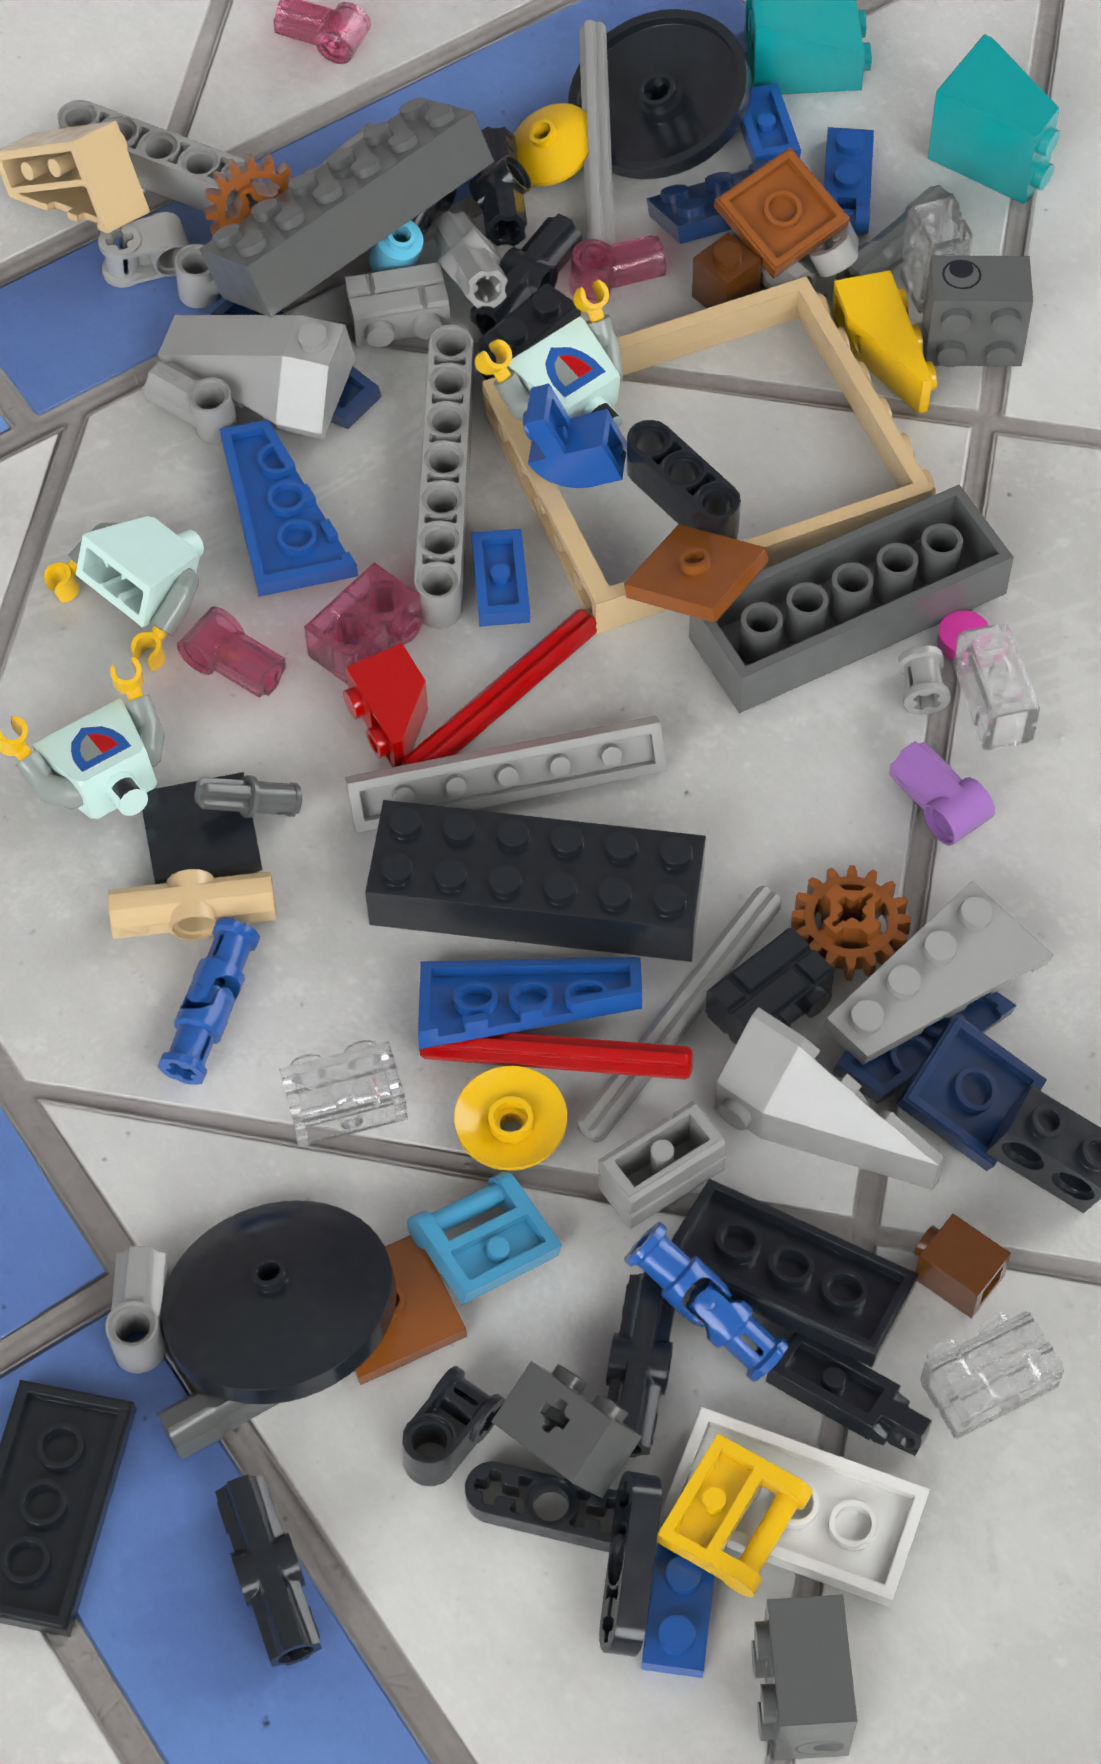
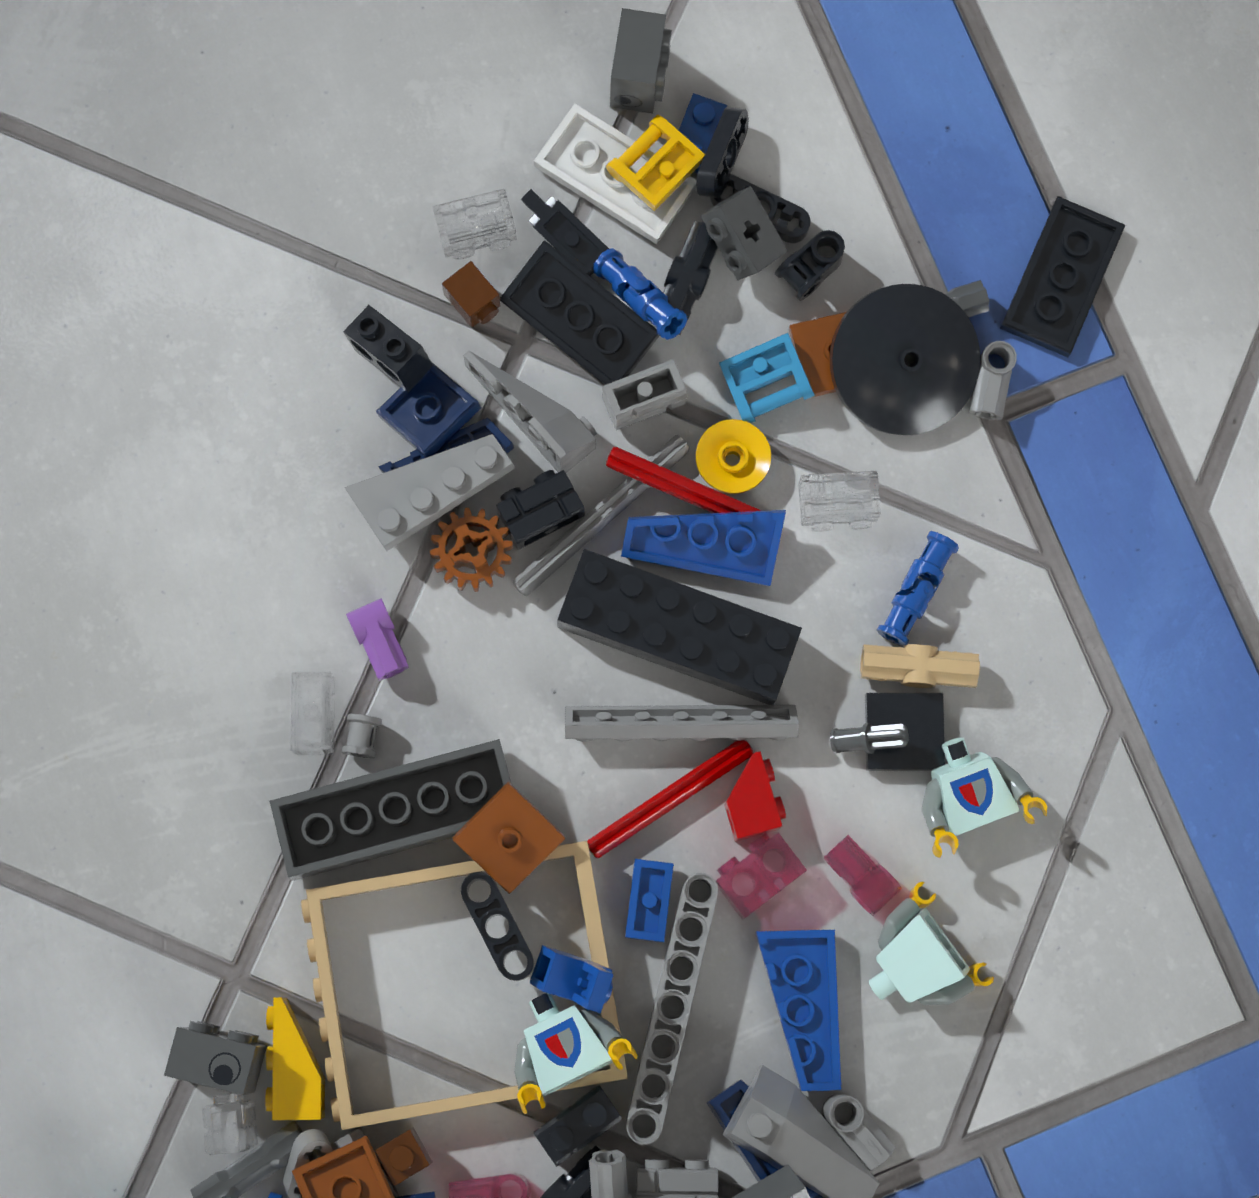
camera: 175 degrees left, 20 degrees up
black piece [215,1474,322,1667] -> none
dark pink tile [937,610,990,663] -> none

